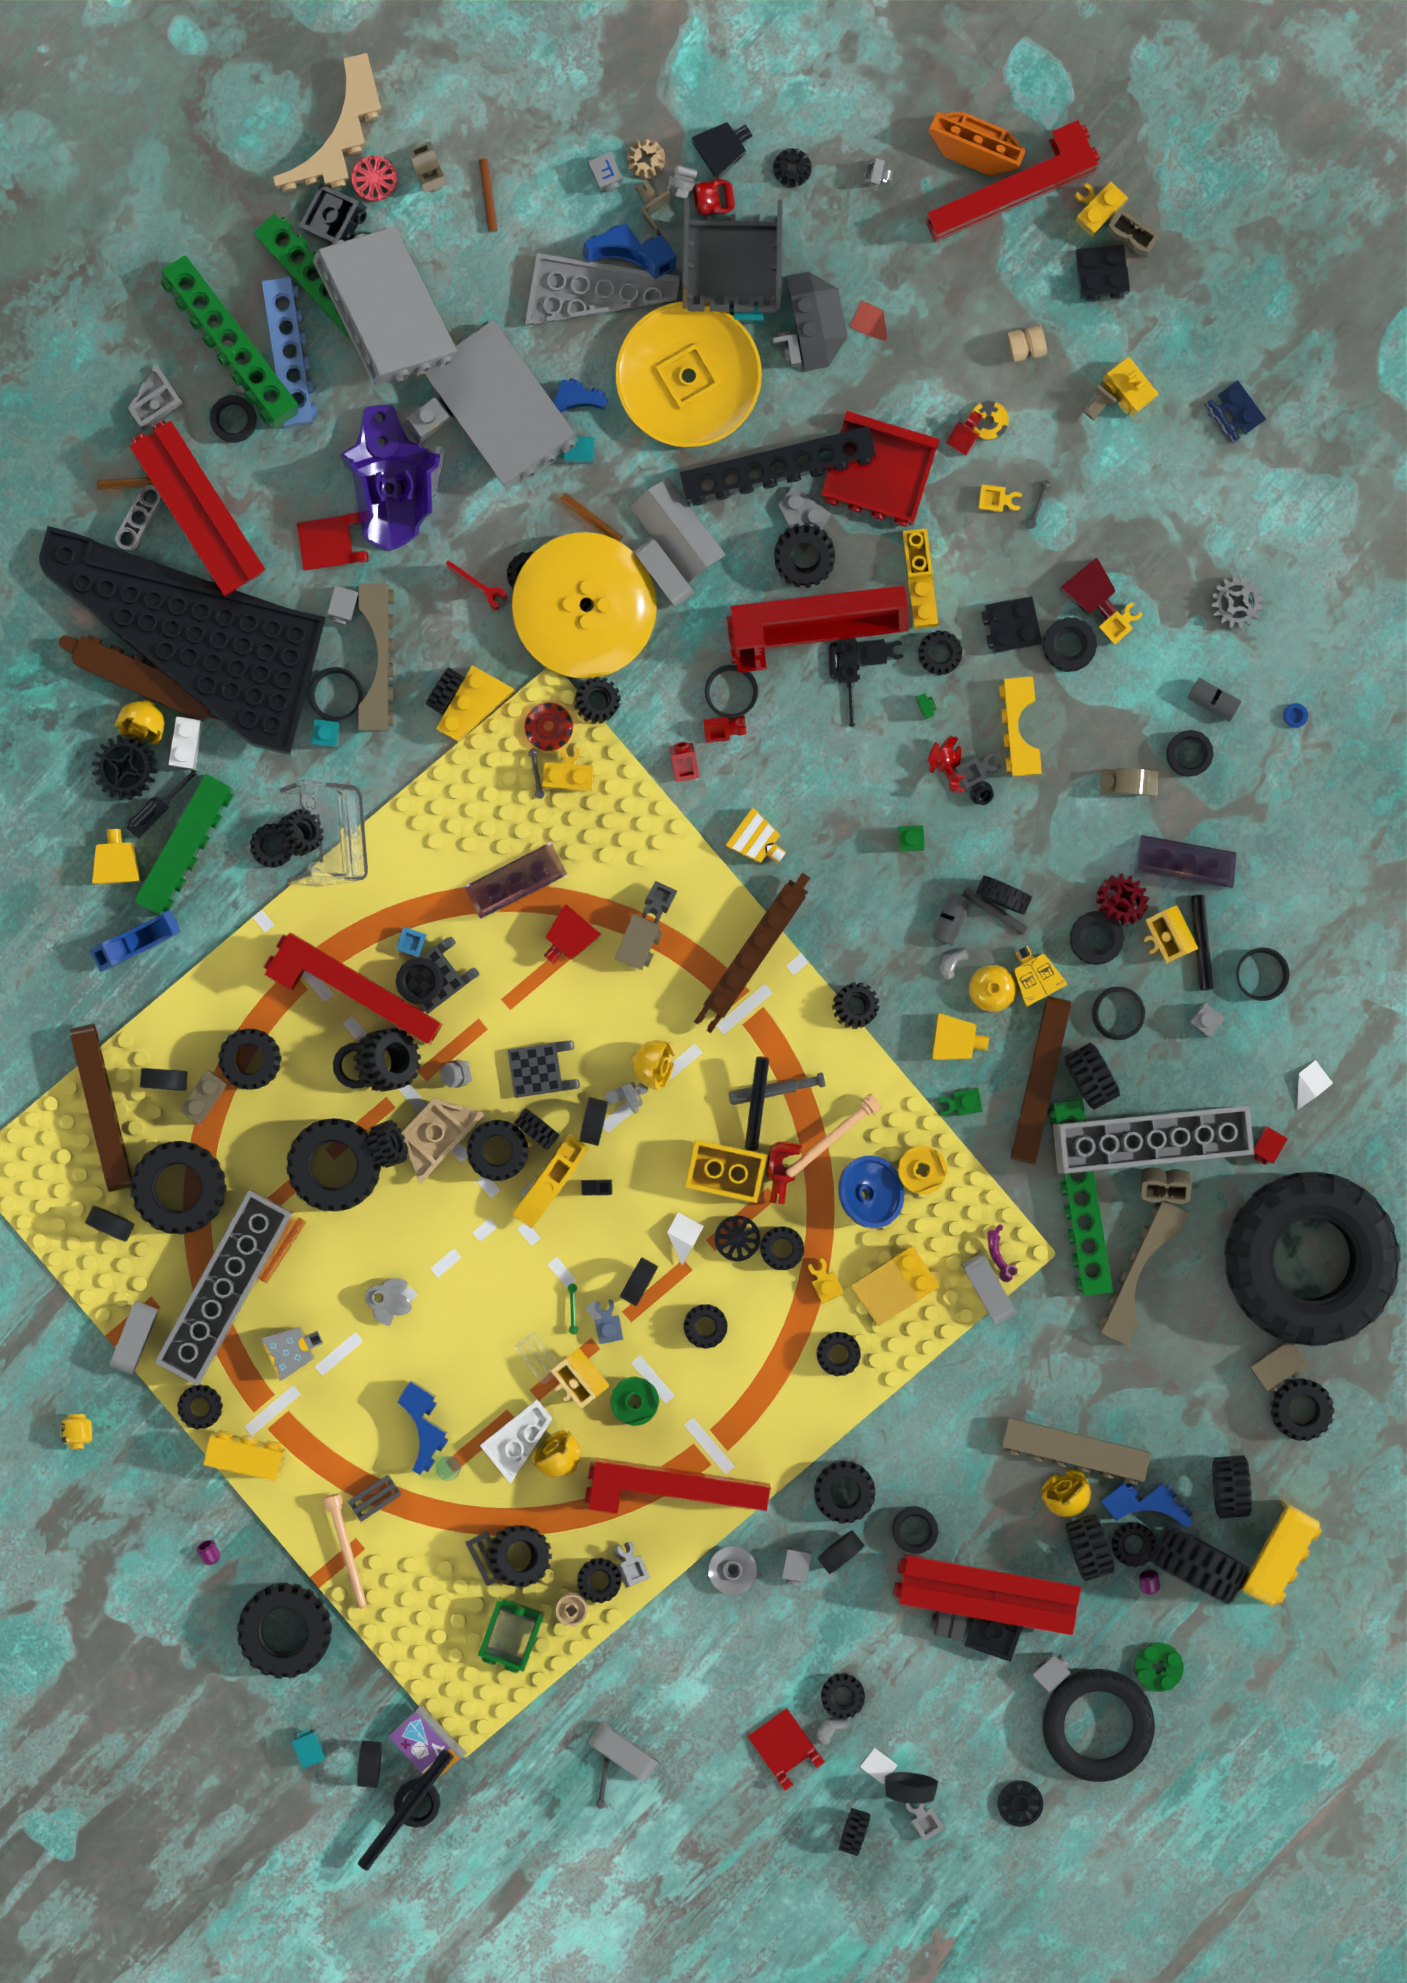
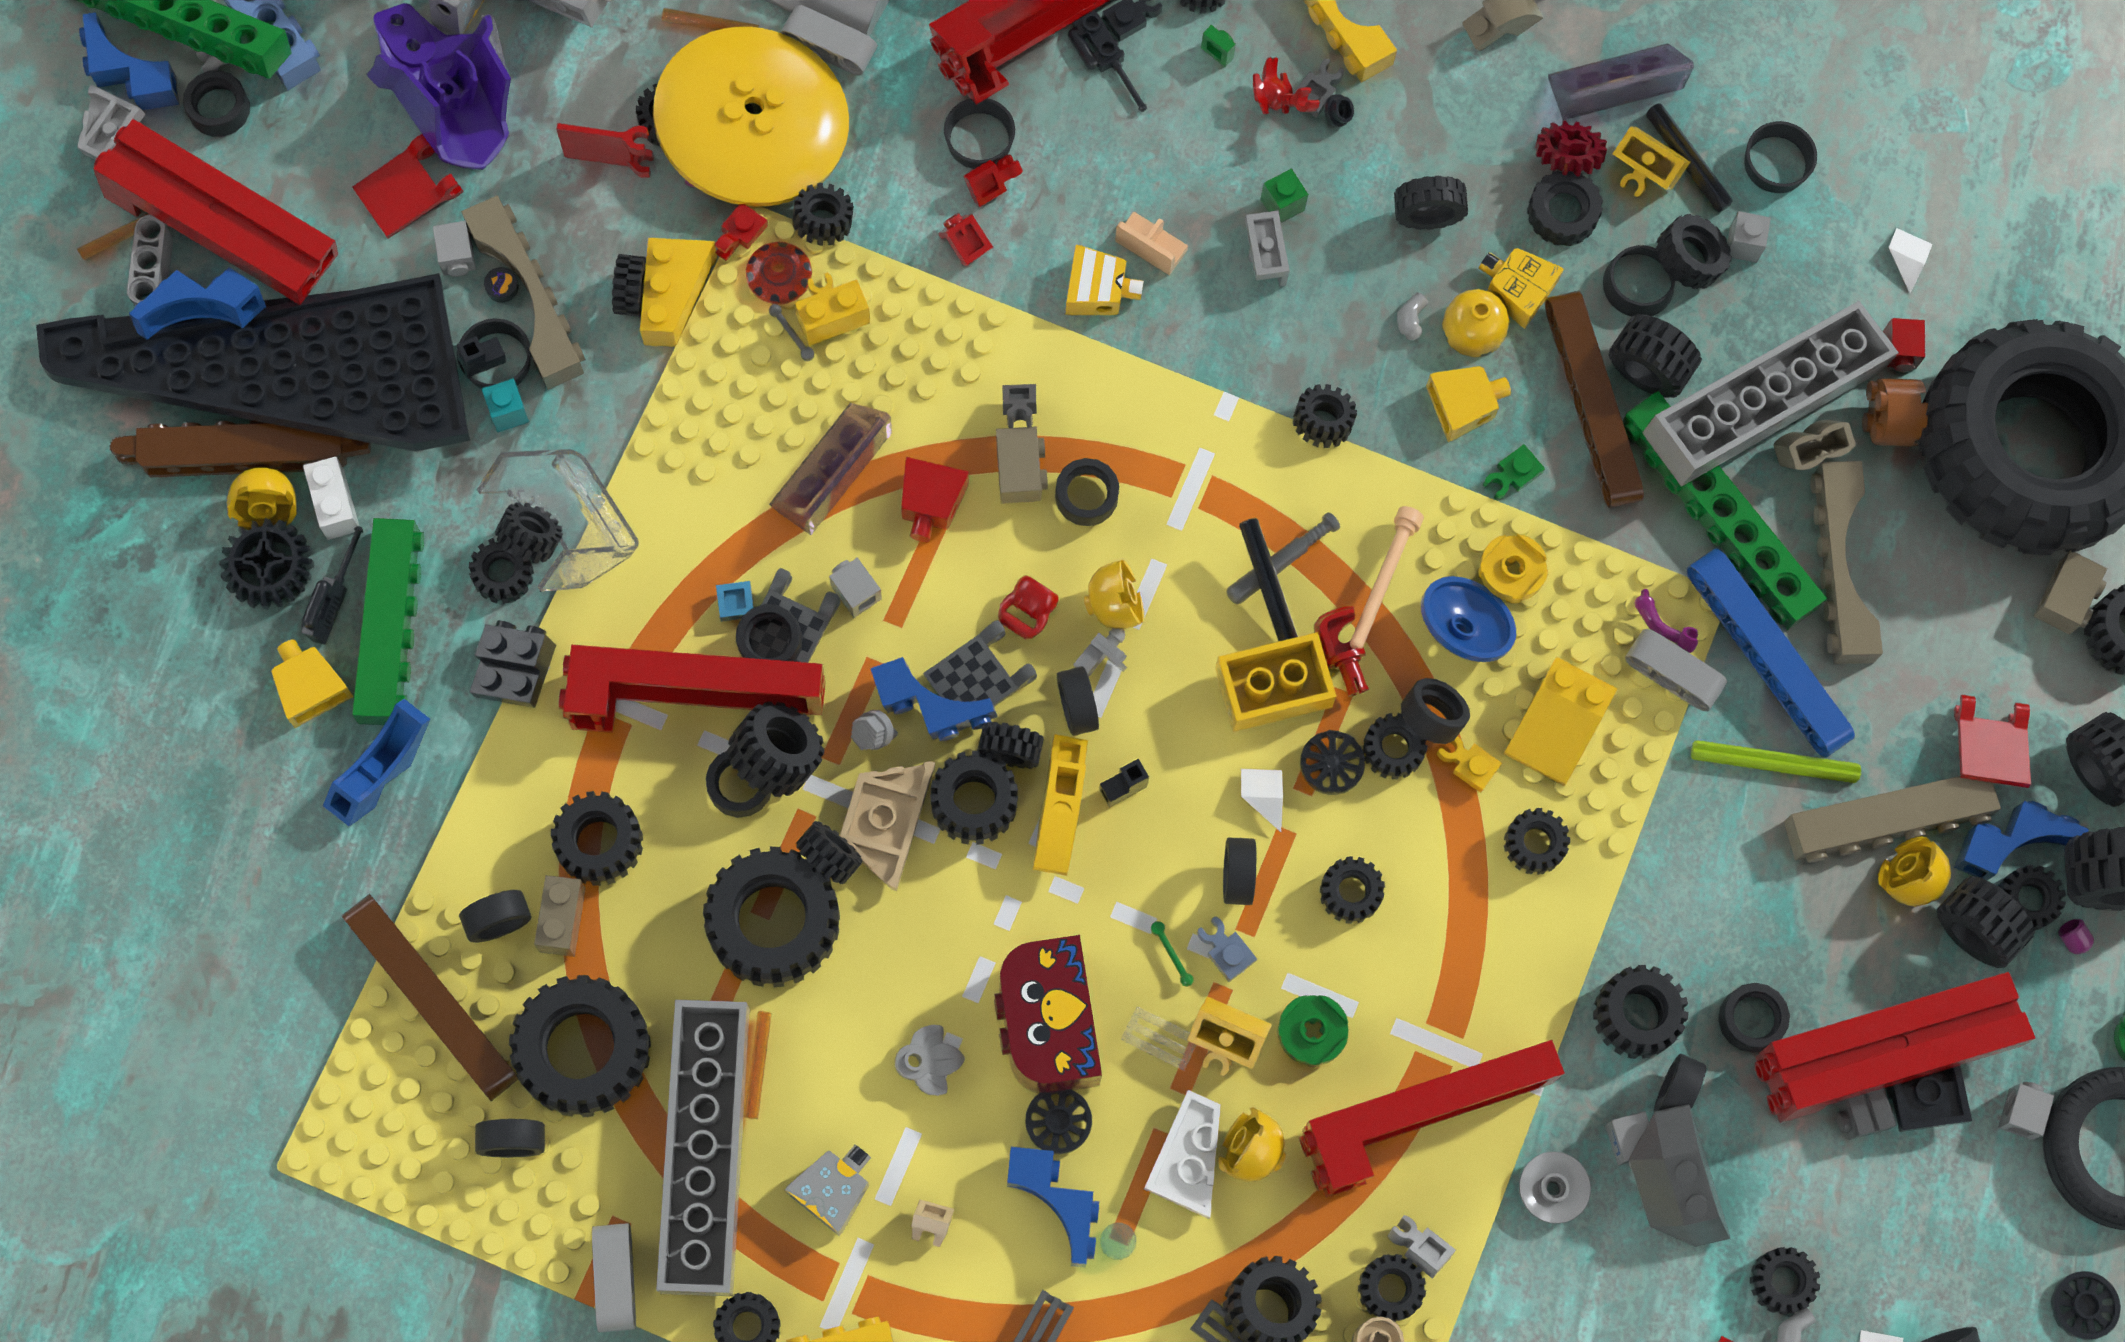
camera: 30 degrees left, 15 degrees down
reddish brown hinge [694,872,810,1033] -> none
dark grey pin [931,892,972,946] -> none
dark grey bar [962,887,1028,935] -> none
none -> blue arch [79,12,180,110]
none -> blue arch [129,267,266,340]
none -> black piece [457,336,506,378]
none -> black plate [469,620,556,708]
none -> black tile [484,267,519,302]
none -> red plate [714,204,768,261]
none -> light grey brick [829,557,882,618]
none -> blue arch [870,657,998,741]
none -> tan tile [911,1200,954,1247]
none -> dark red brick [994,935,1102,1093]
none -> red piece [998,575,1059,640]
none -> black wheel [1025,1089,1092,1155]
none -> black tyre [1055,458,1120,526]
none -> light nougat panel [1115,211,1188,276]
none -> light grey panel [1245,211,1290,286]
none -> black tyre [1401,678,1470,744]
none -> dark grey wedge [1629,1104,1730,1247]
none -> black tyre [1656,214,1732,289]
none -> blue beam [1686,548,1855,758]
none -> lime axle [1691,740,1861,783]
none -> dark orange brick [1862,379,1928,446]
none -> flag [1954,694,2031,788]

